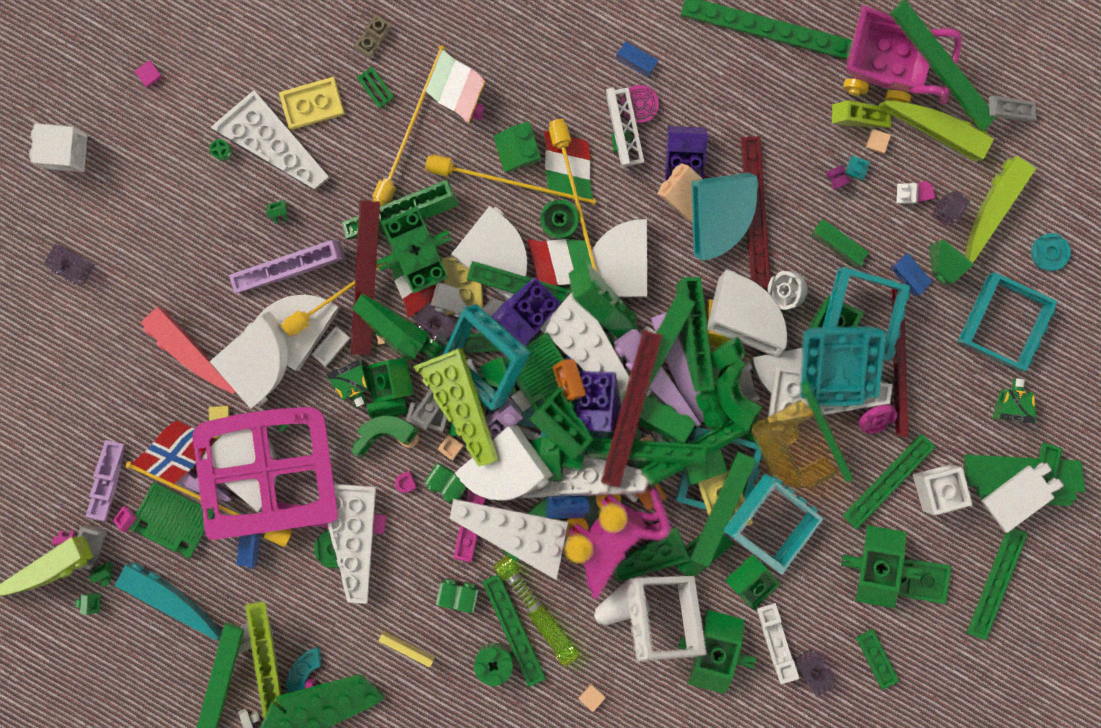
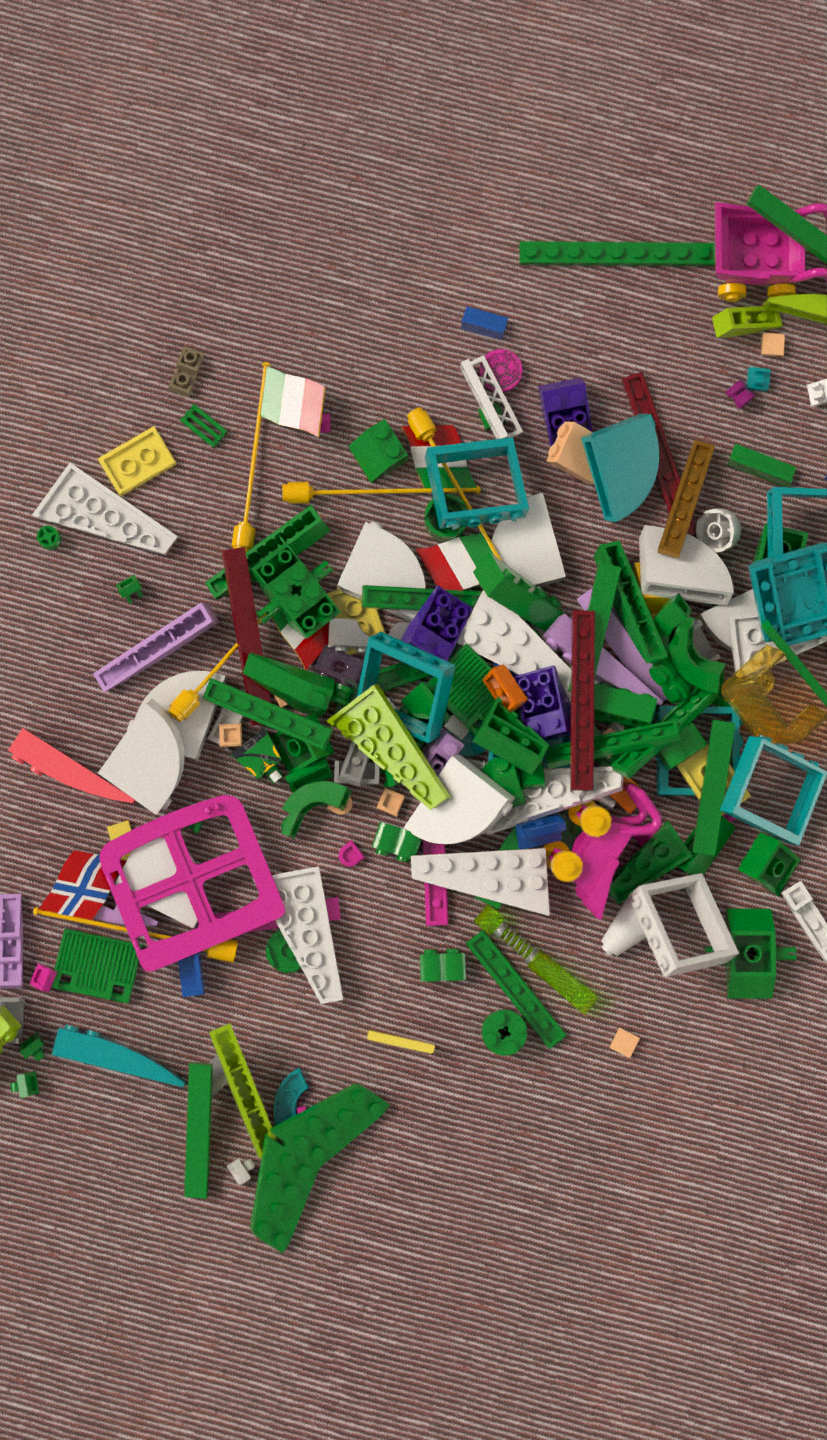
camera: 20 degrees left, 5 degrees down
none -> green tile [202,678,334,750]
none -> light nougat tile [219,724,243,747]
none -> teal window [424,437,529,530]
none -> pearl gold plate [658,440,715,559]

